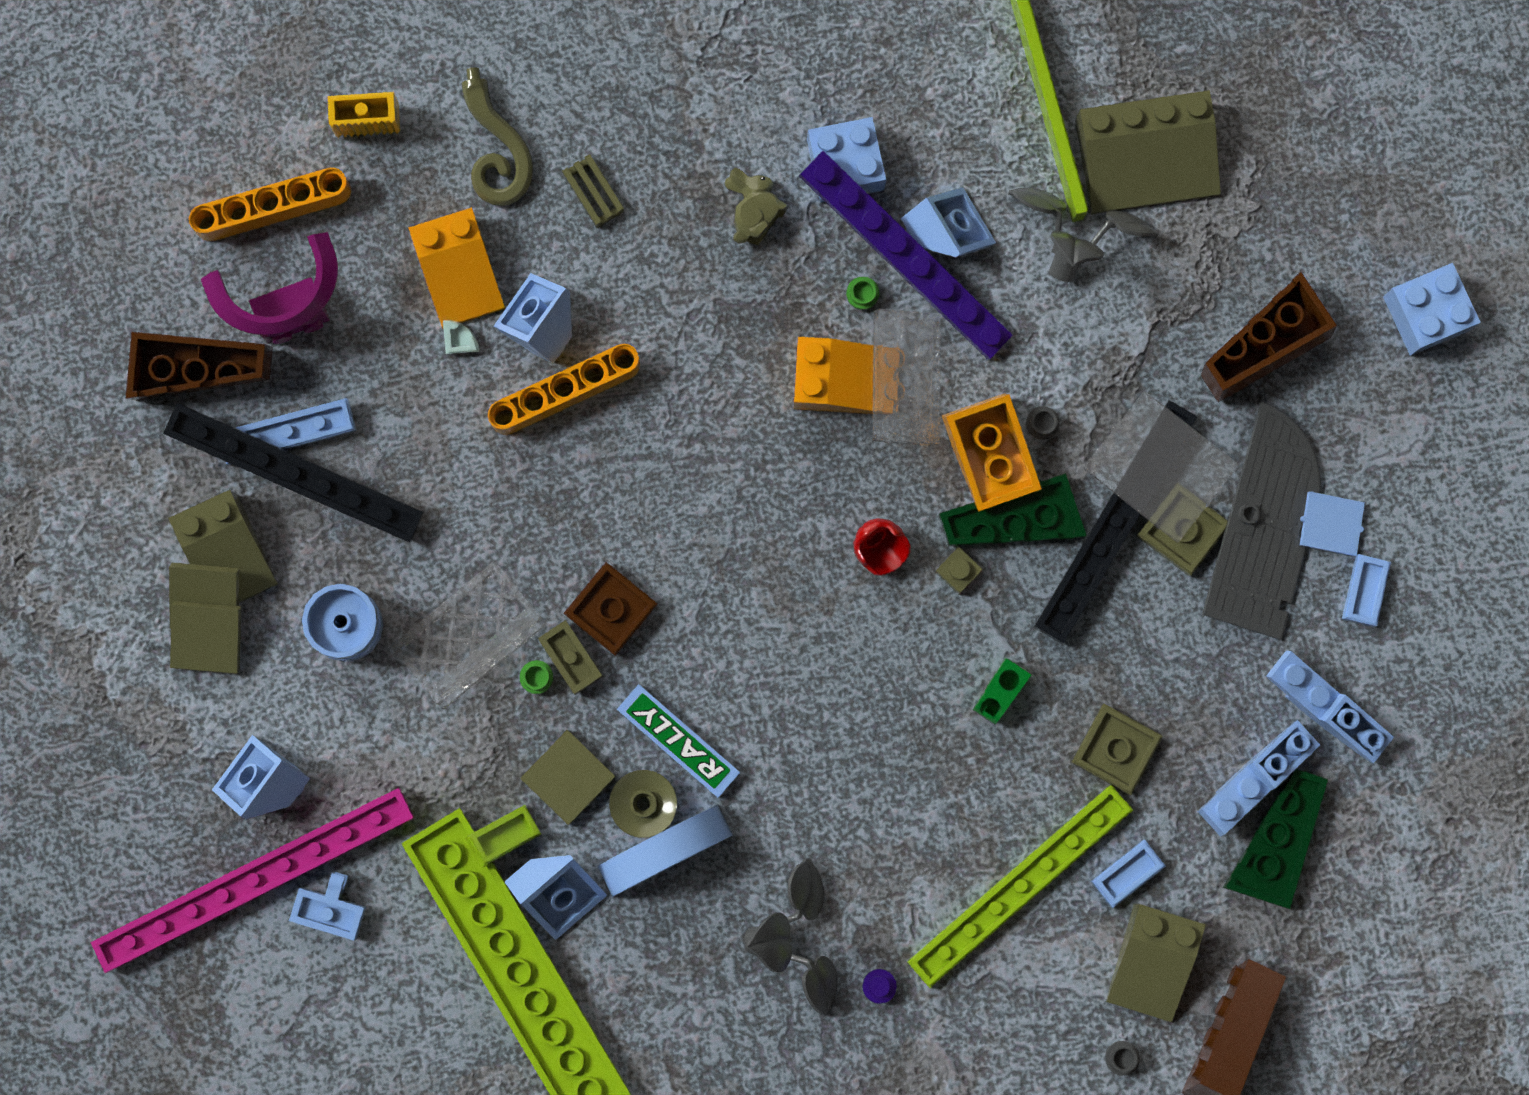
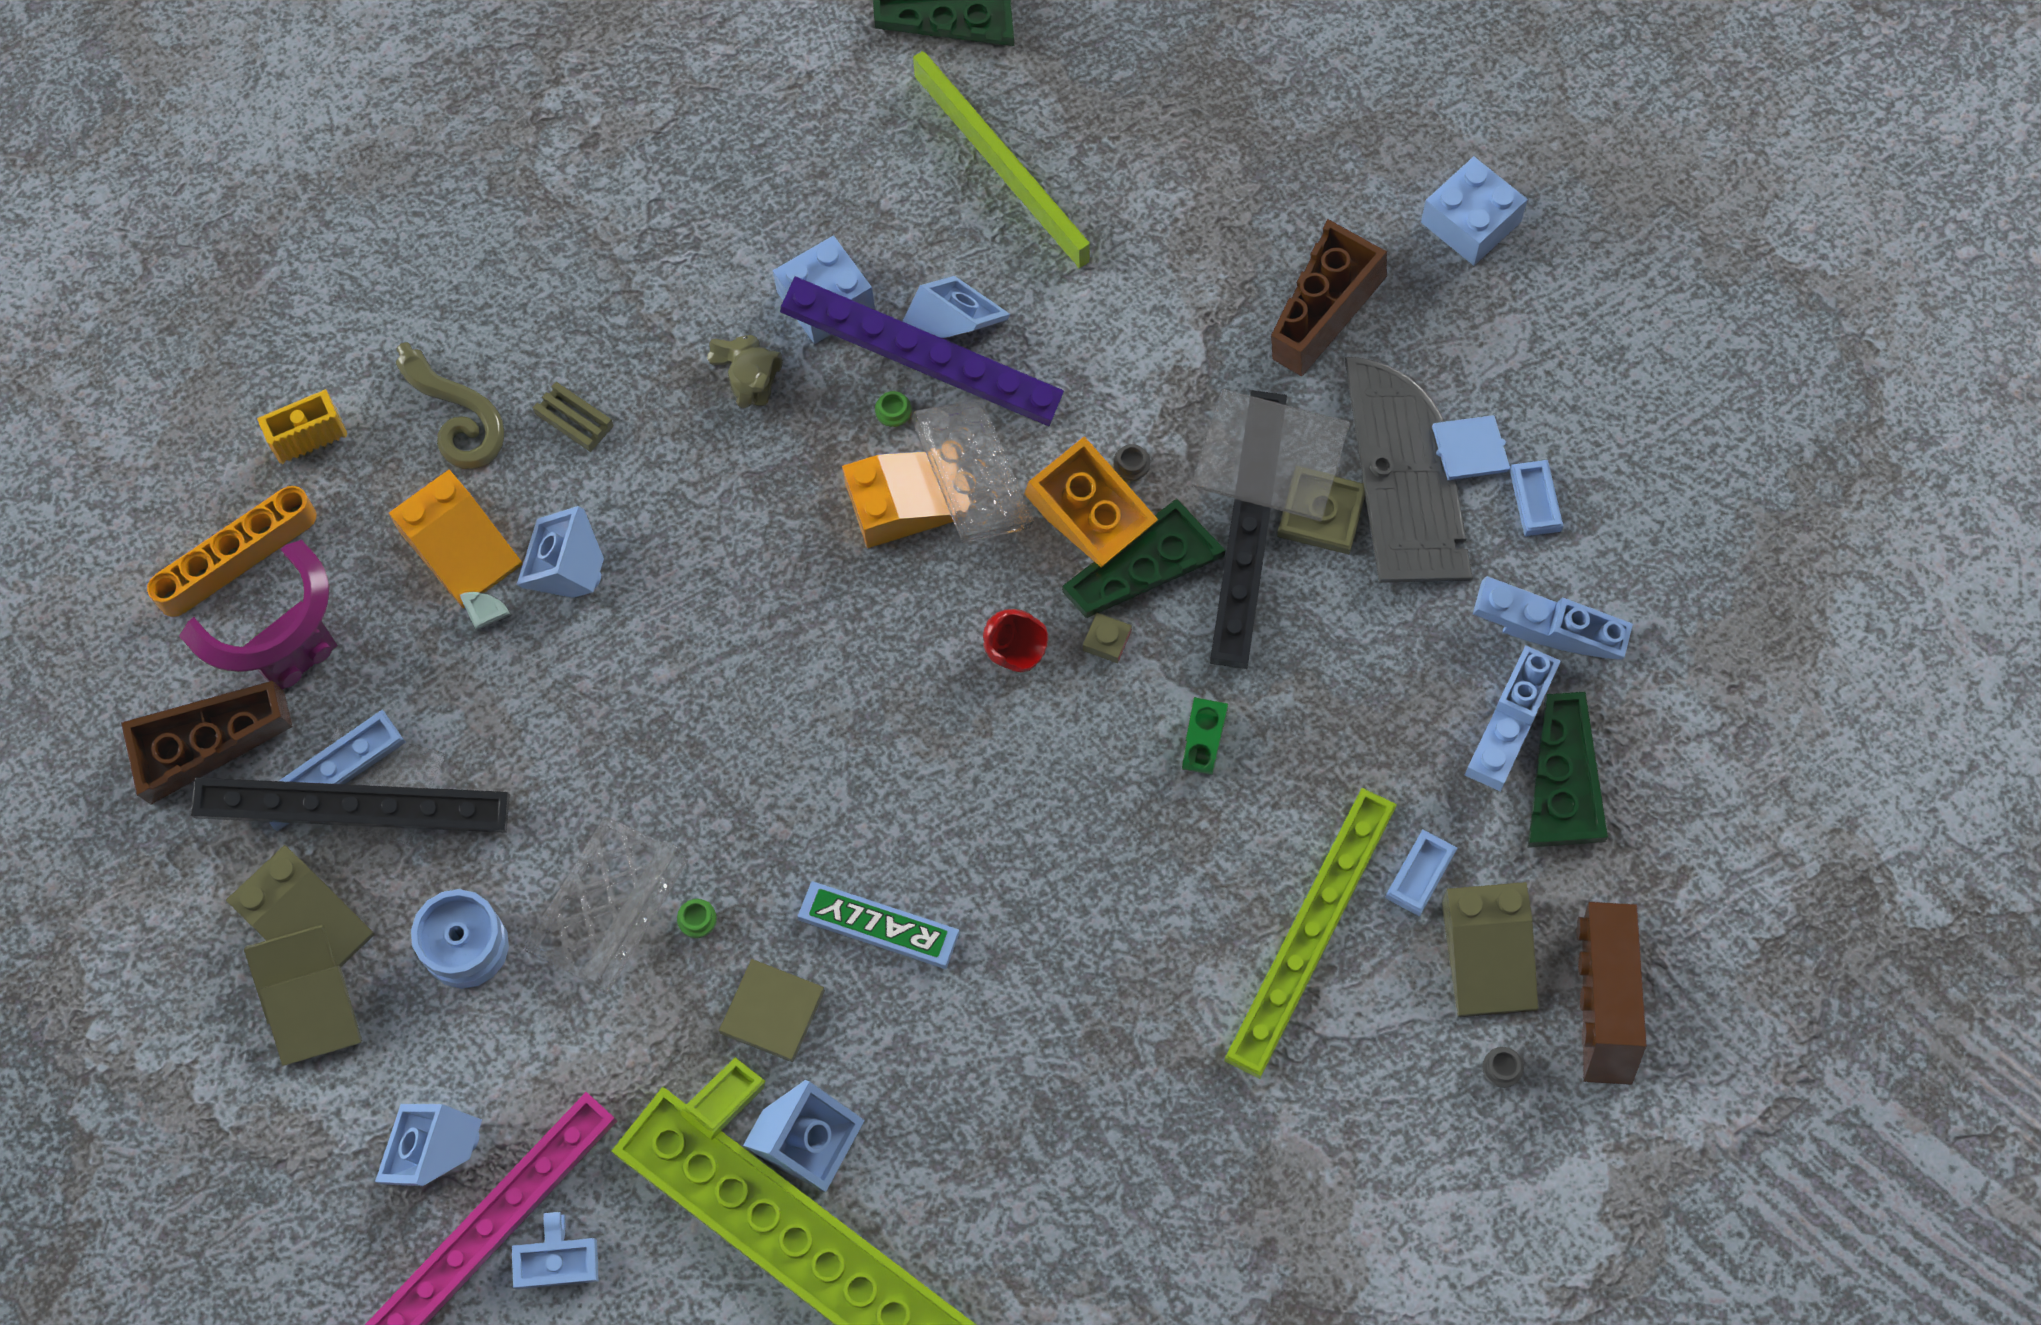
camera: 15 degrees left, 15 degrees down
light orange beam [488,344,640,435] -> none
olive plate [538,620,603,695] -> none
reddish brown plate [563,562,658,656] -> none
light blue window [598,805,733,897] -> none
olive dish [609,770,677,838] -> none
dark grey plant [744,858,838,1015] -> none
dark purple plate [862,969,897,1004] -> none
dark grey plant [1008,188,1159,282] -> none
olive tile [1071,703,1163,795] -> none
olive slope [1075,90,1221,215] -> none

